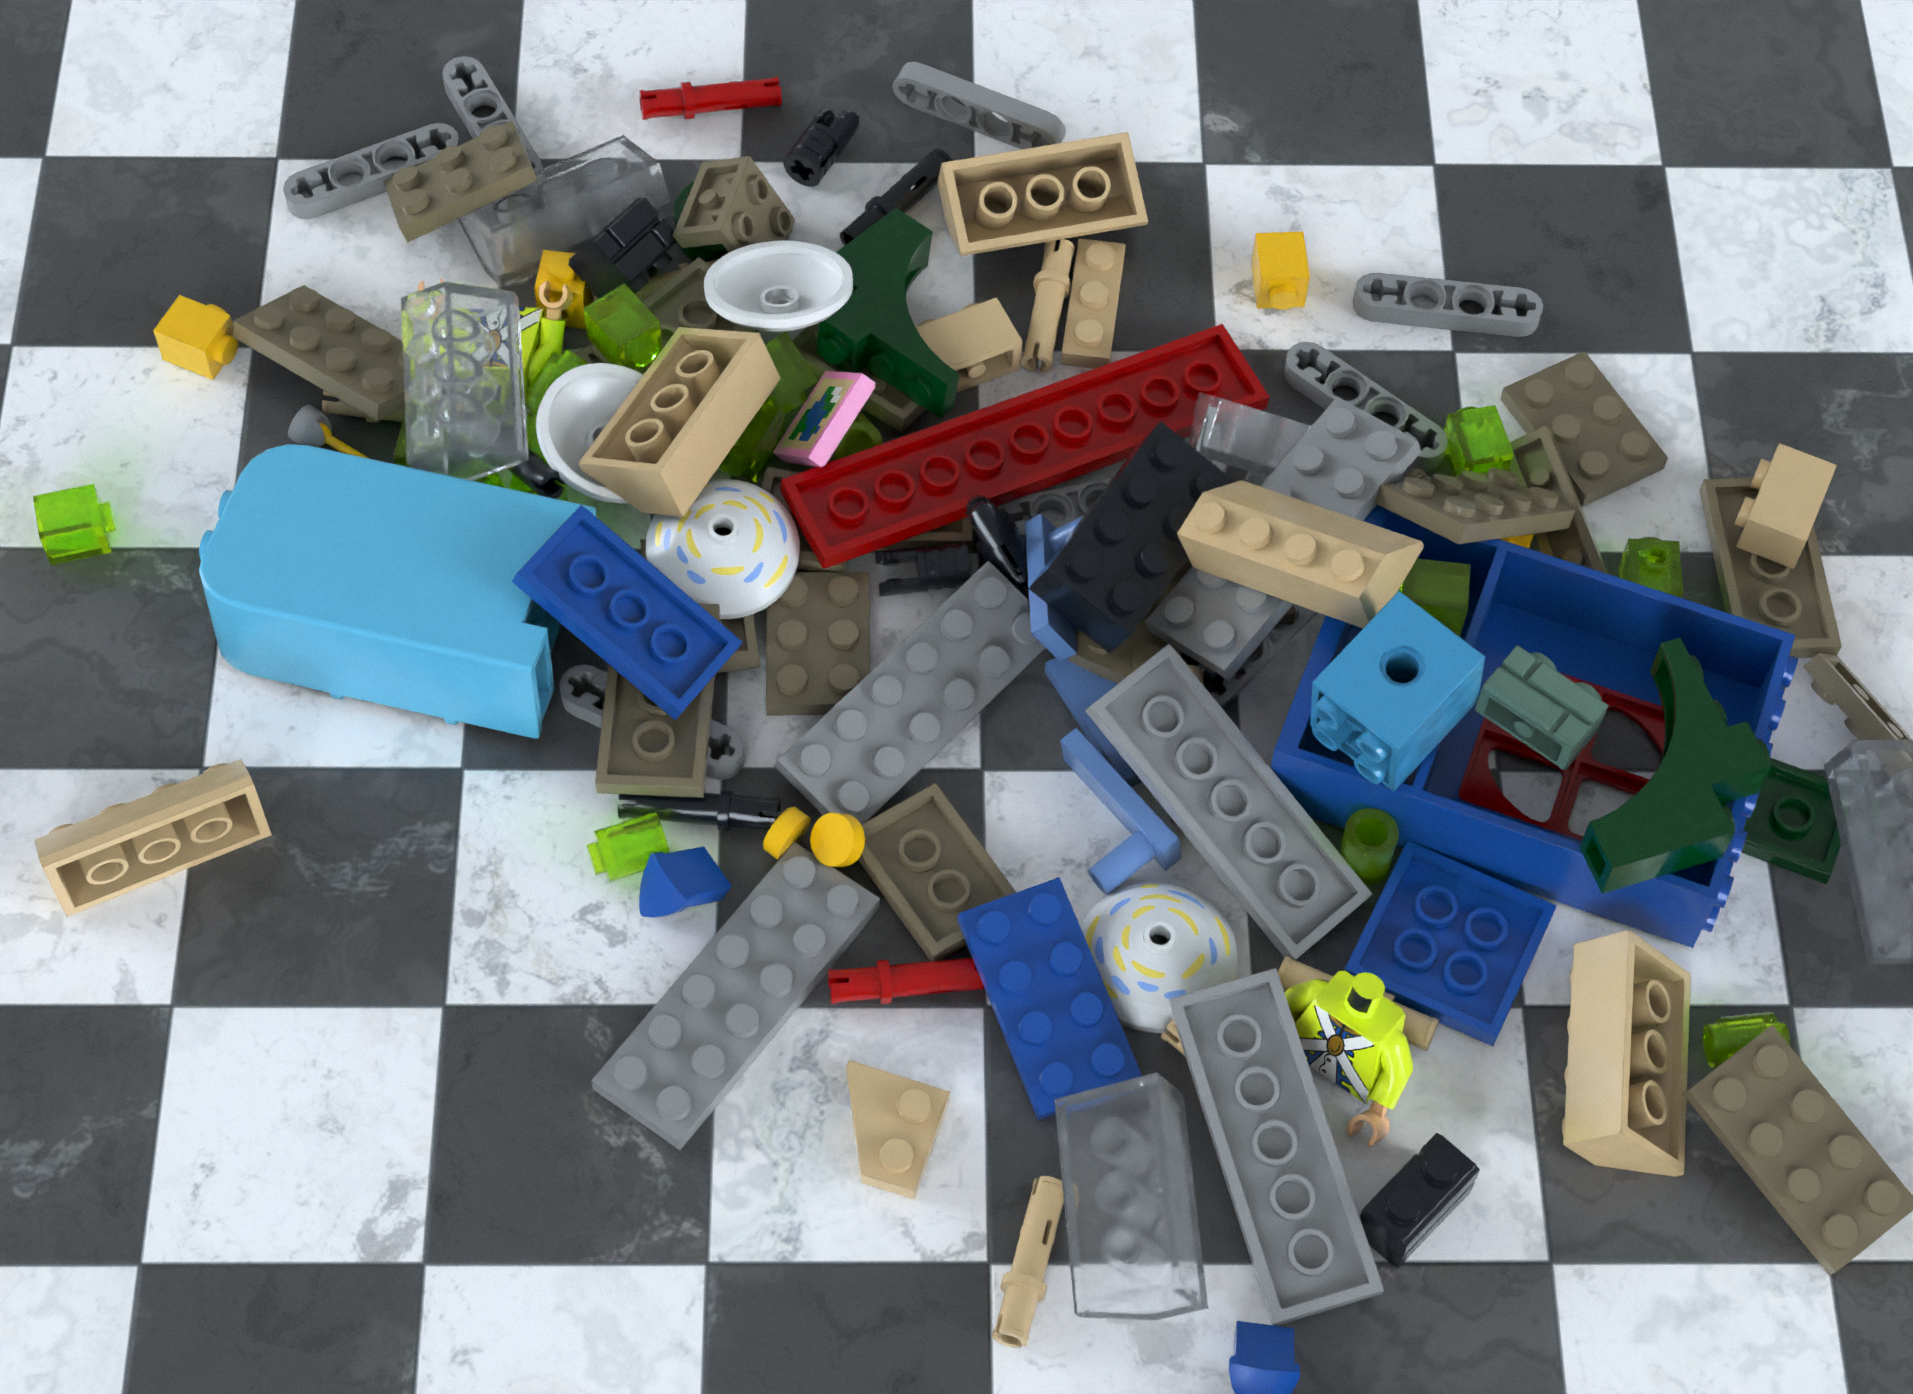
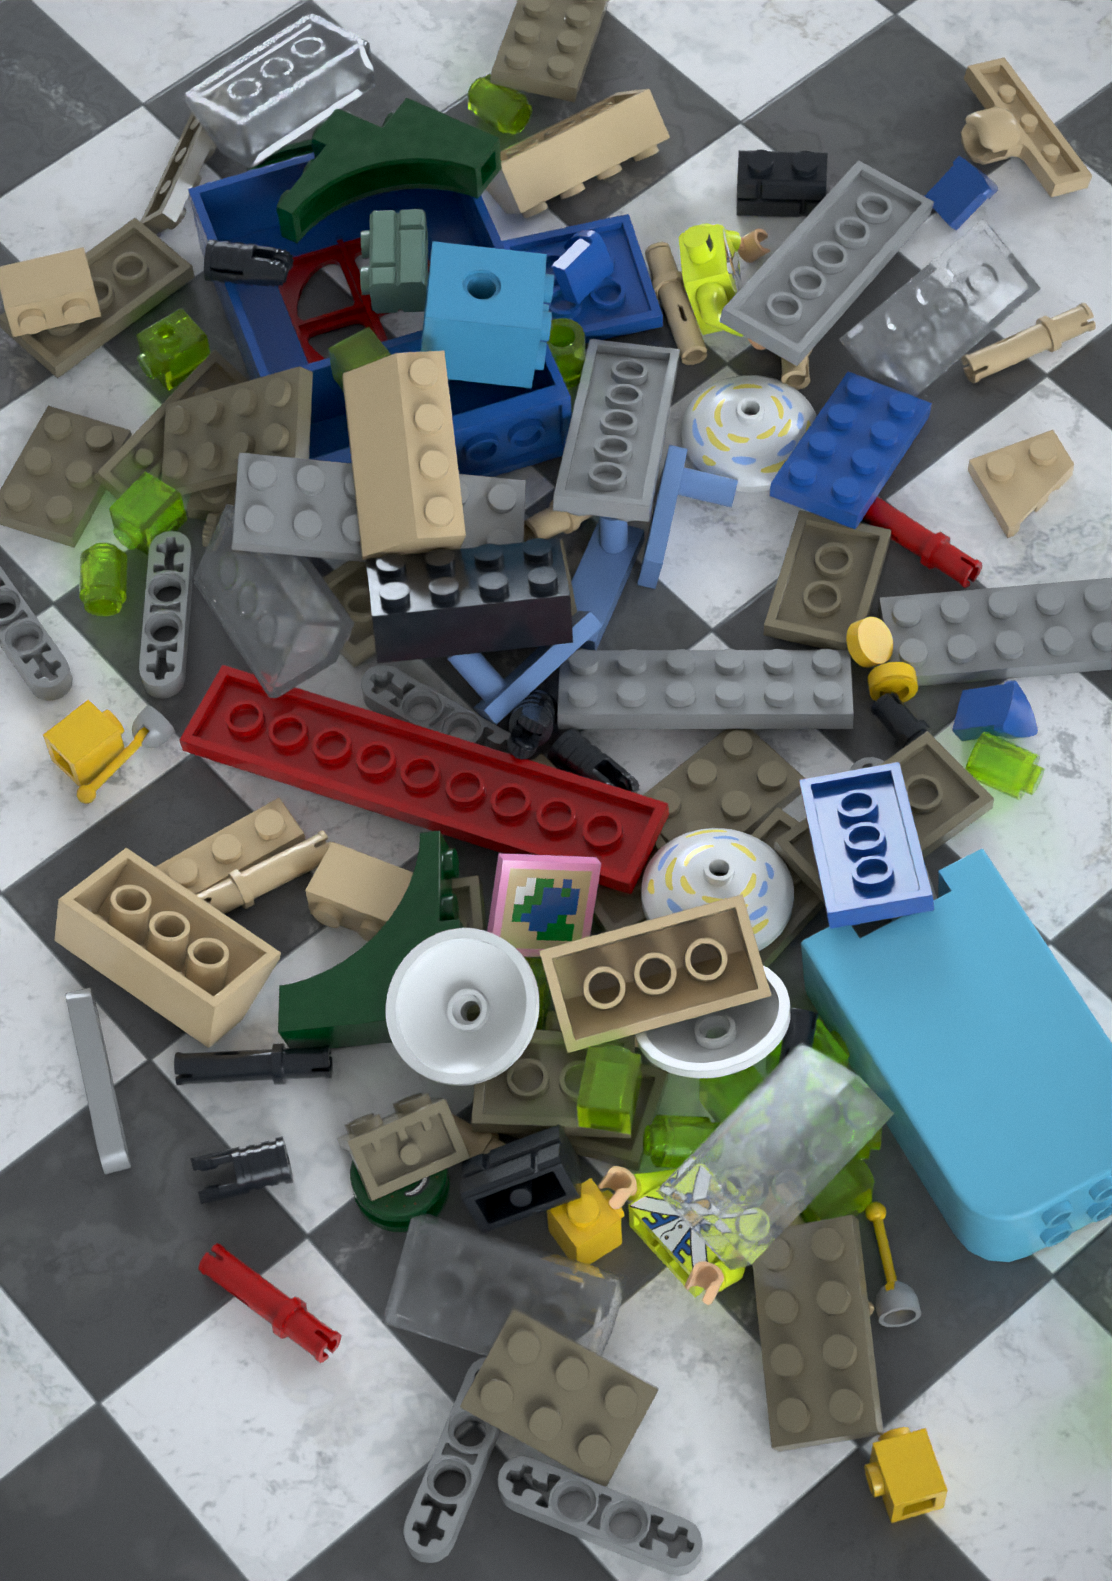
camera: 125 degrees left, 0 degrees up
none -> hinge [76,705,175,804]
none -> clear neon green brick [79,543,128,616]
none -> black hinge [204,239,294,287]
none -> blue tile [552,230,613,304]

